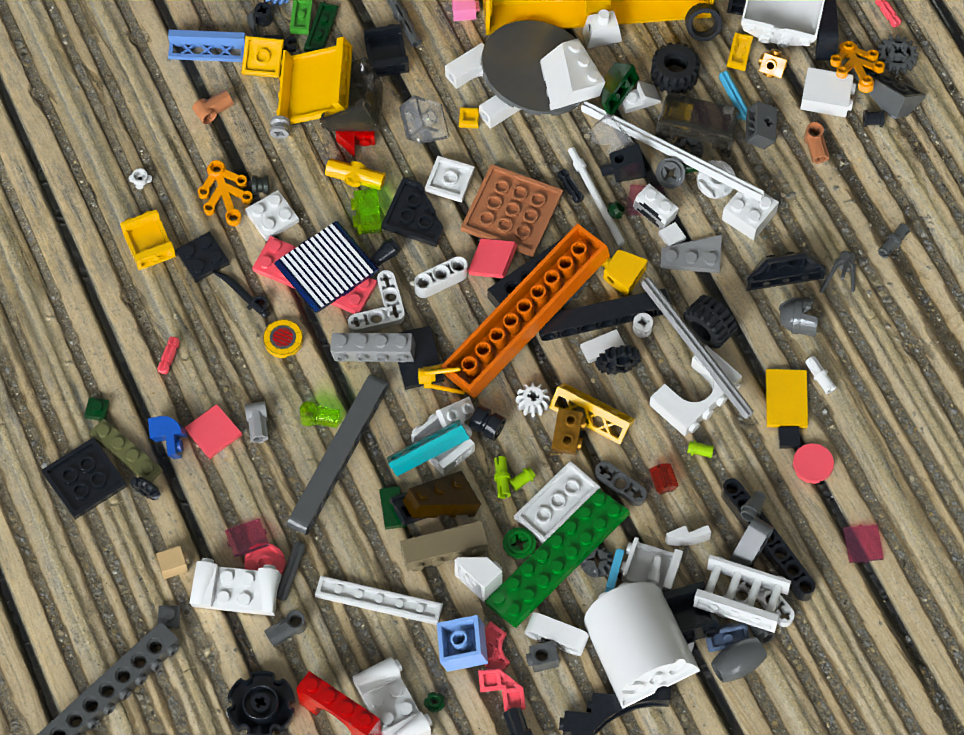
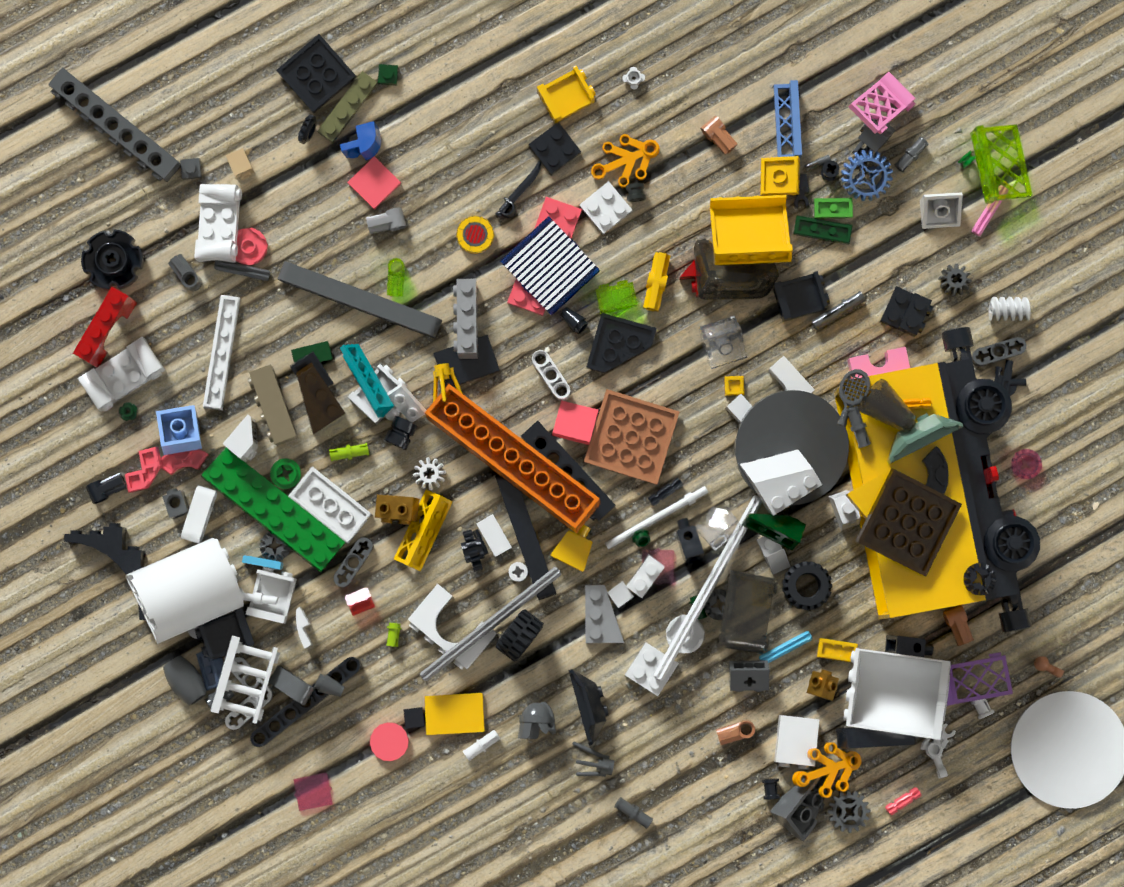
camera: 85 degrees right, 20 degrees up
coral axle [157,336,180,375] -> none
clear pink piece [225,519,269,557] -> none
light grey wheel [270,116,290,139] -> none
white beam [348,270,405,333] -> none
white plate [425,156,475,203] -> none
lime pin [509,467,536,491] -> none
dark grey gear [656,158,686,189] -> none
black tyre [685,3,722,41] -> none

